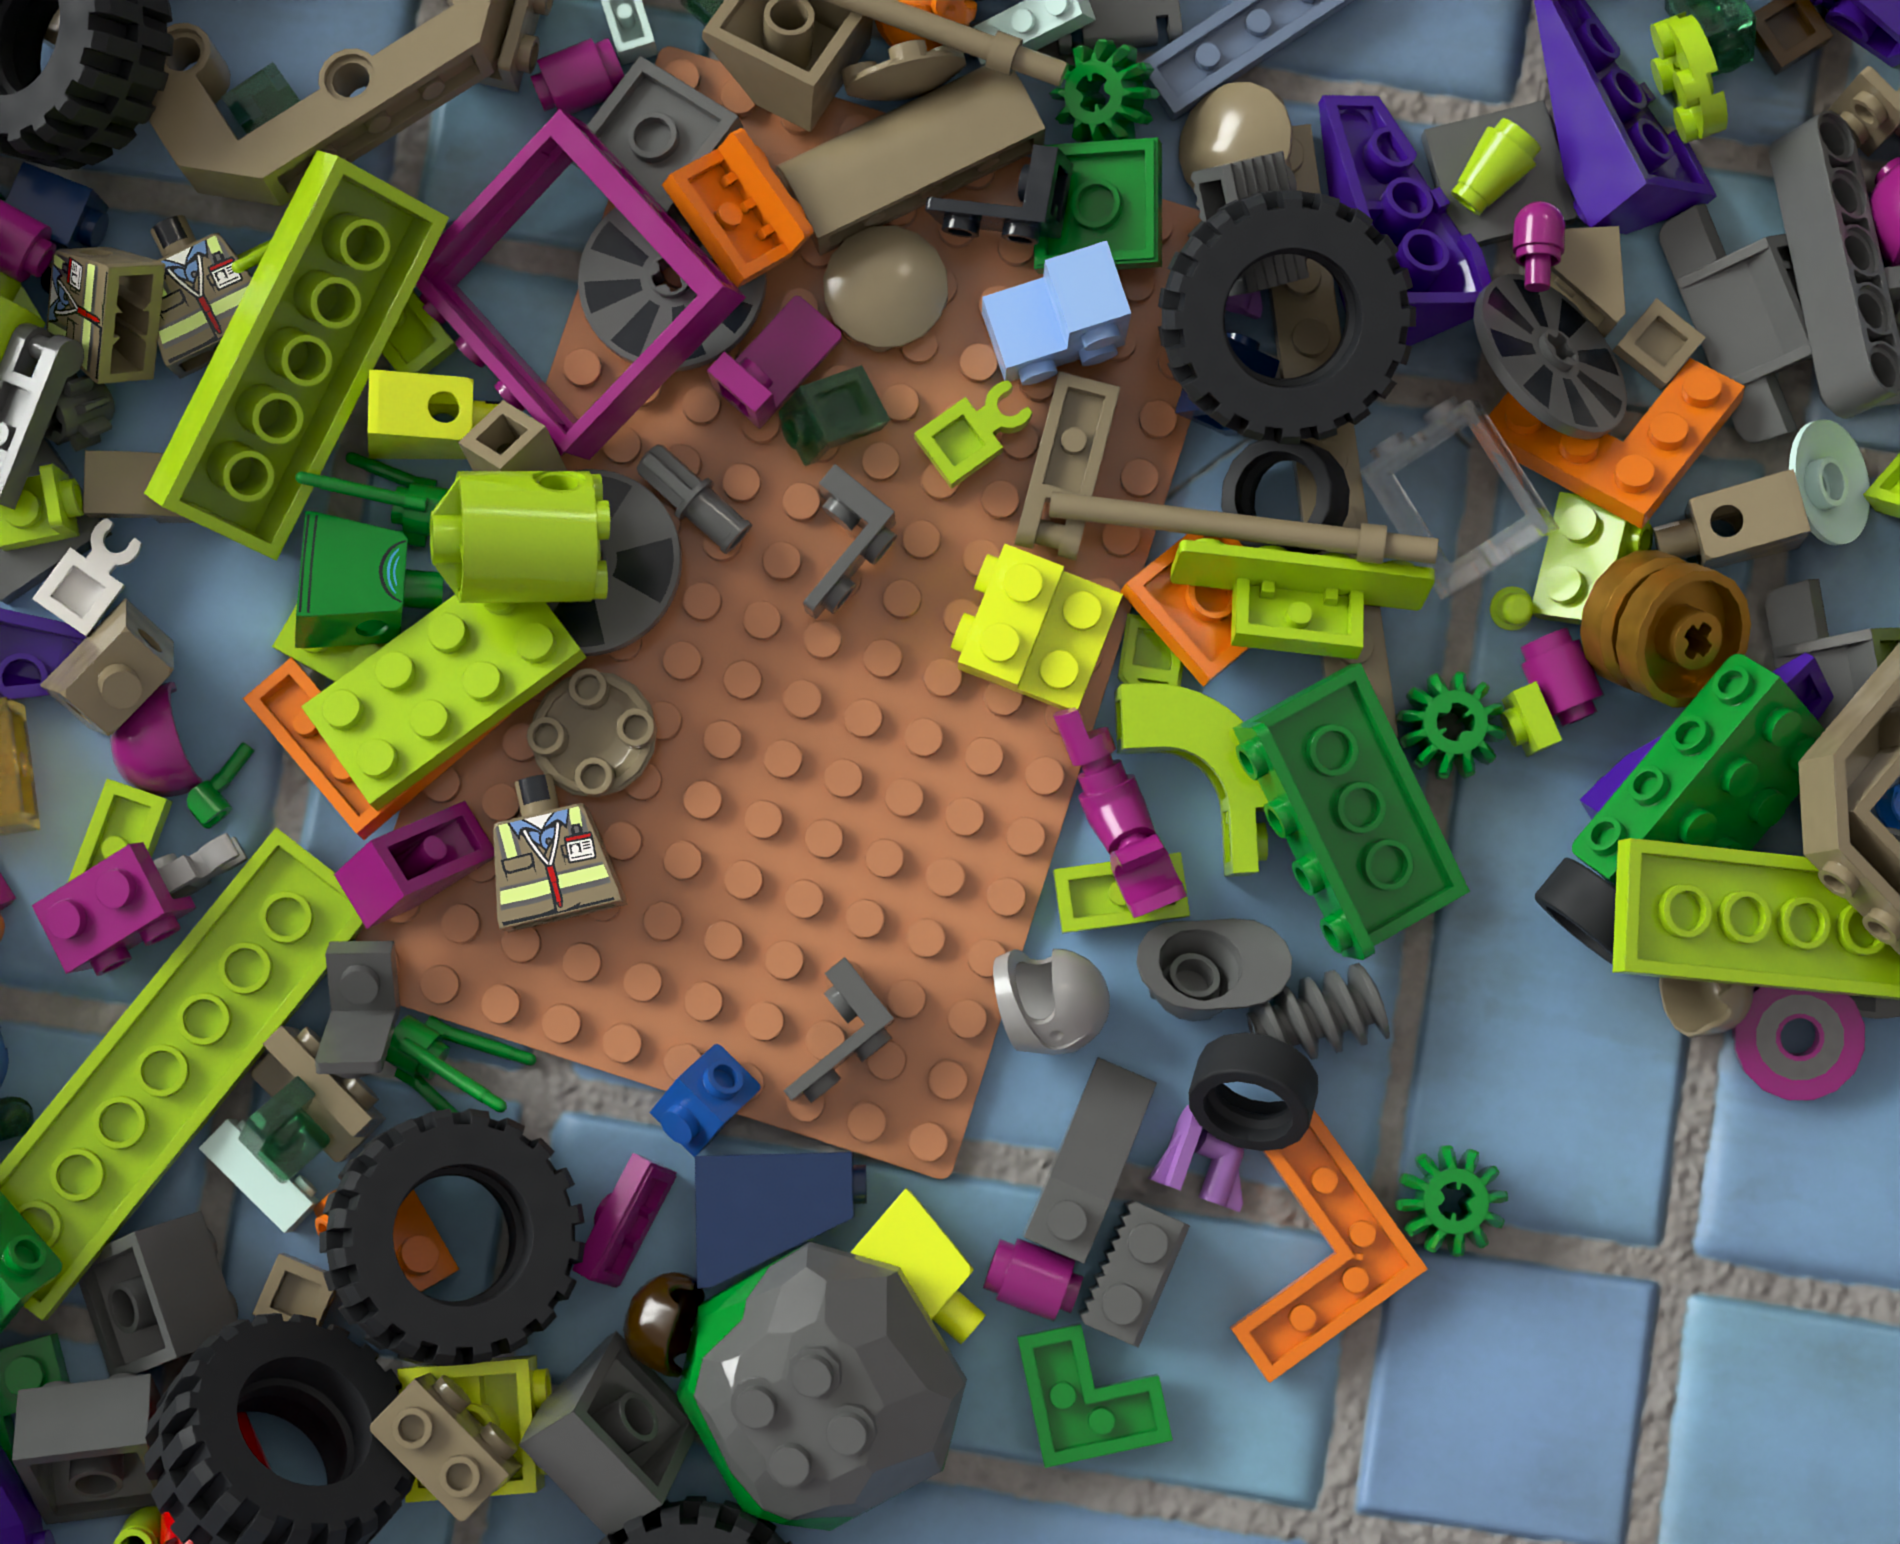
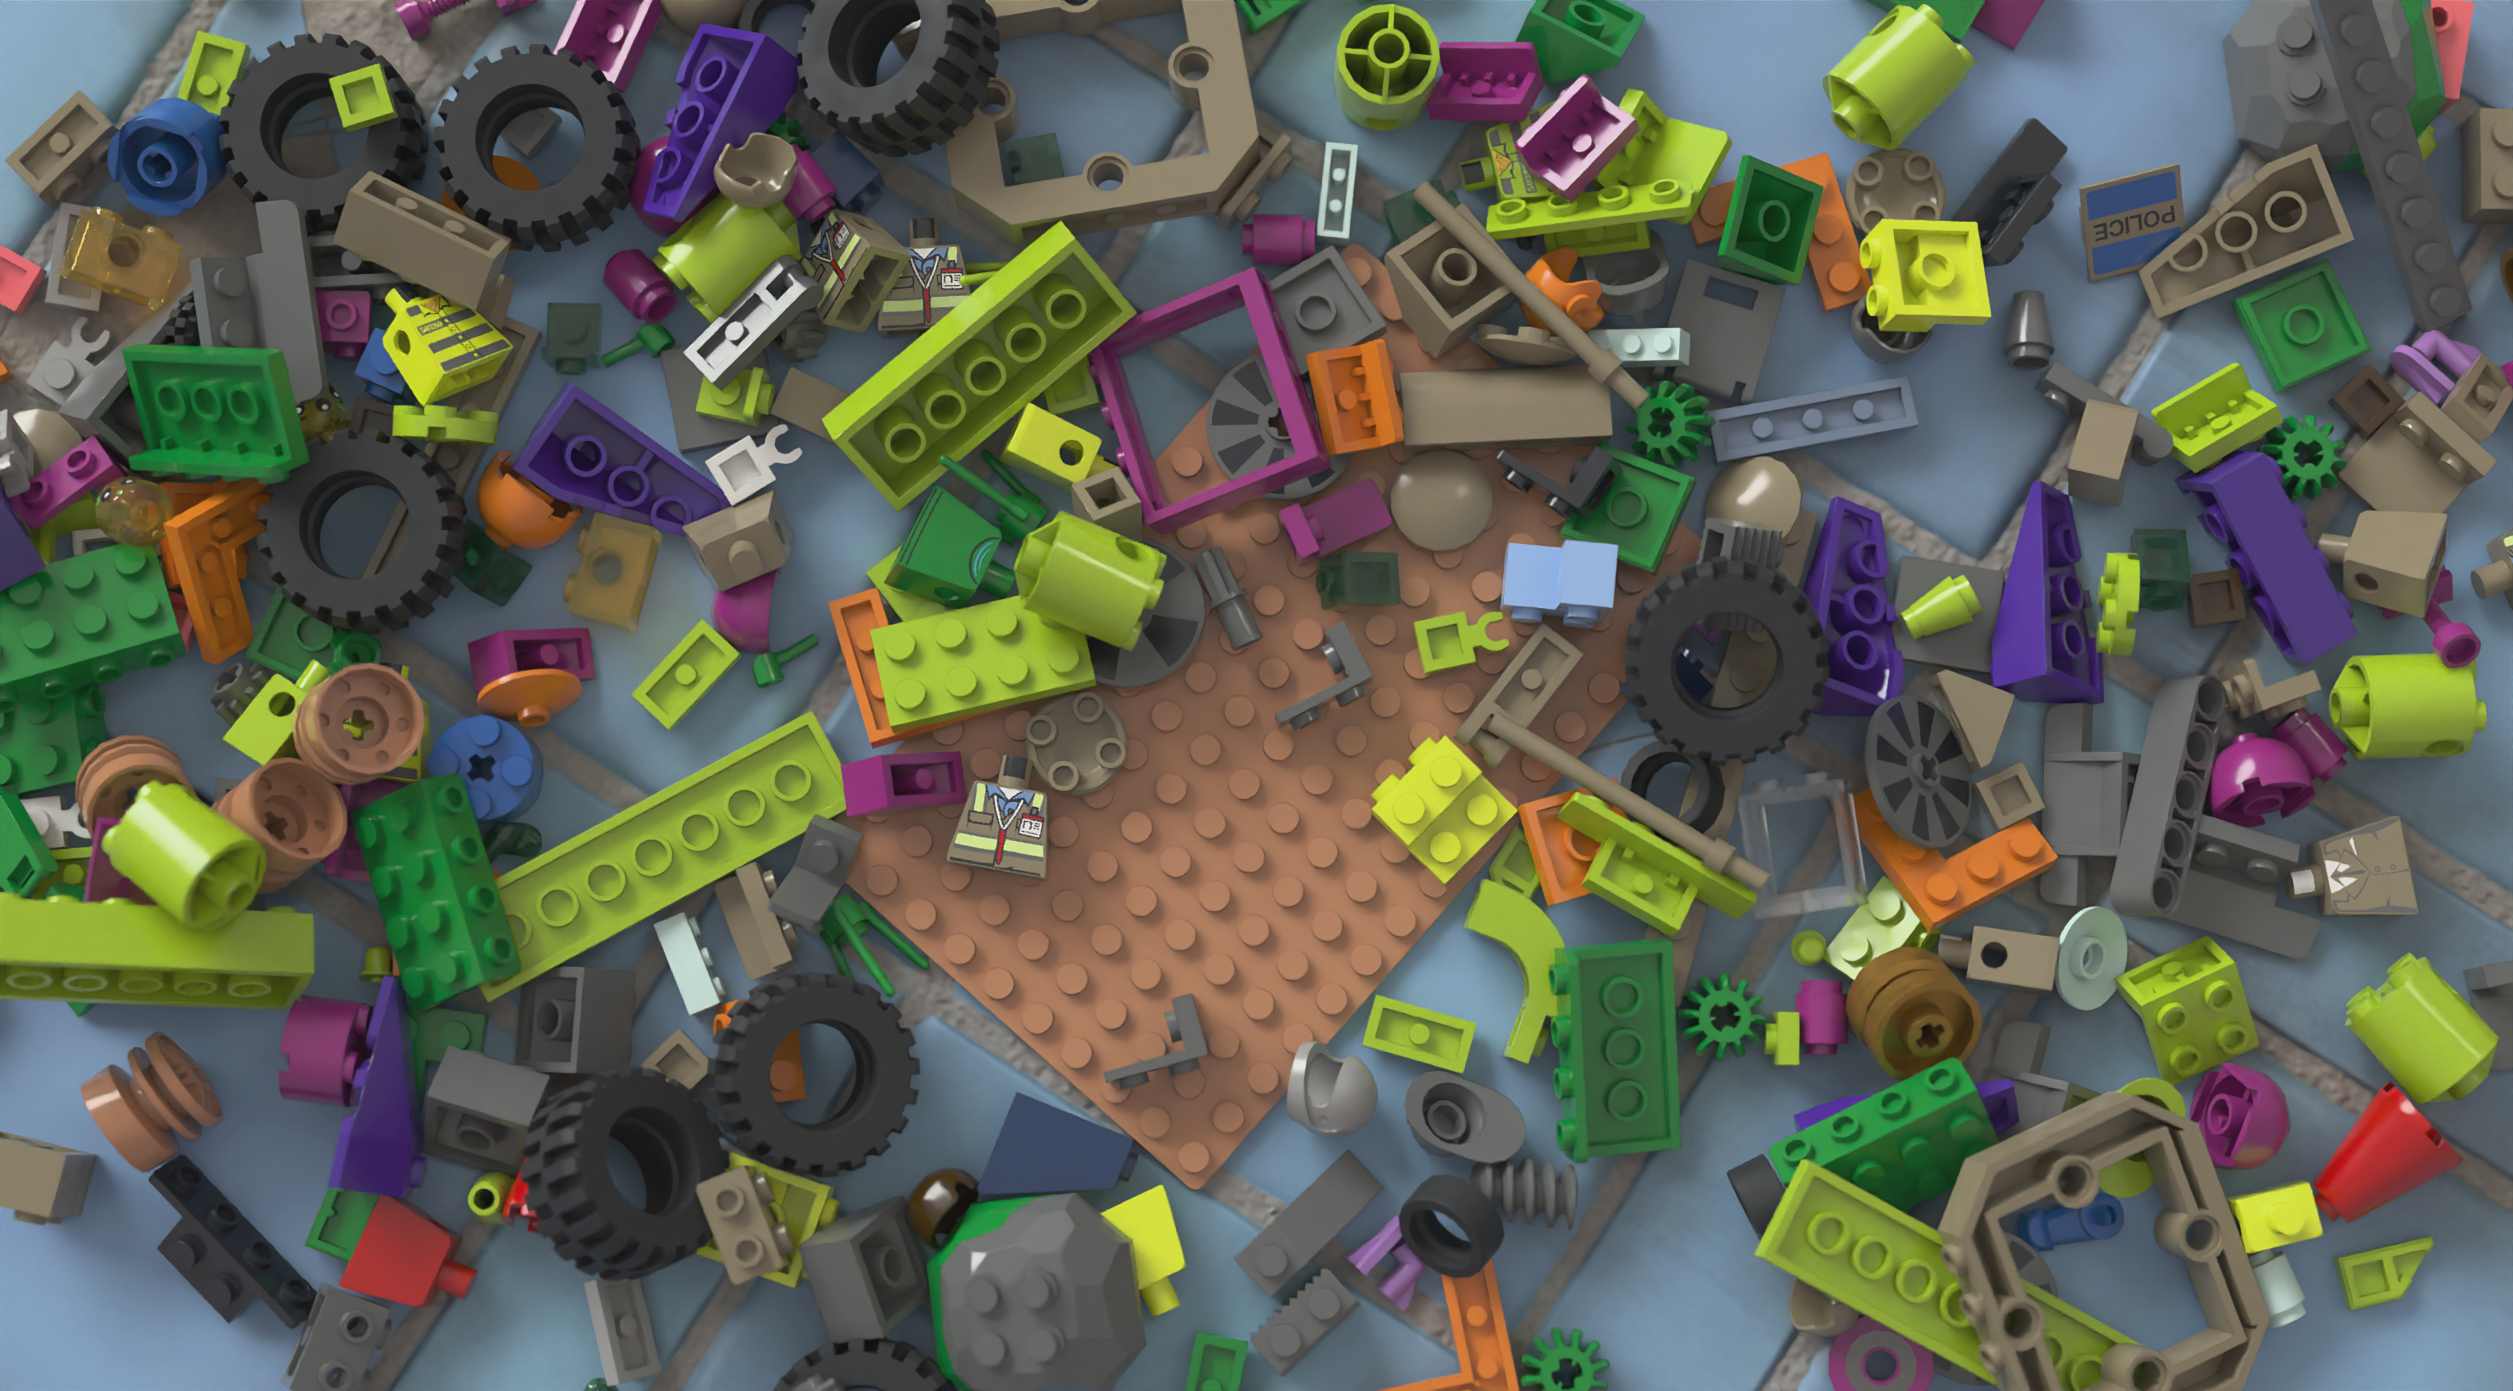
camera: 20 degrees right, 0 degrees up
magenta bracket [32,842,196,976] -> none
light grey plate [153,833,248,899] -> none
clear green bracket [238,1076,330,1183] -> none
magenta plate [572,1153,677,1288] -> none
blue bracket [649,1044,761,1158] -> none
magenta brick [983,1238,1084,1321] -> none
magenta piece [1053,707,1187,918] -> none
magenta cylinder [1513,201,1565,292] -> none

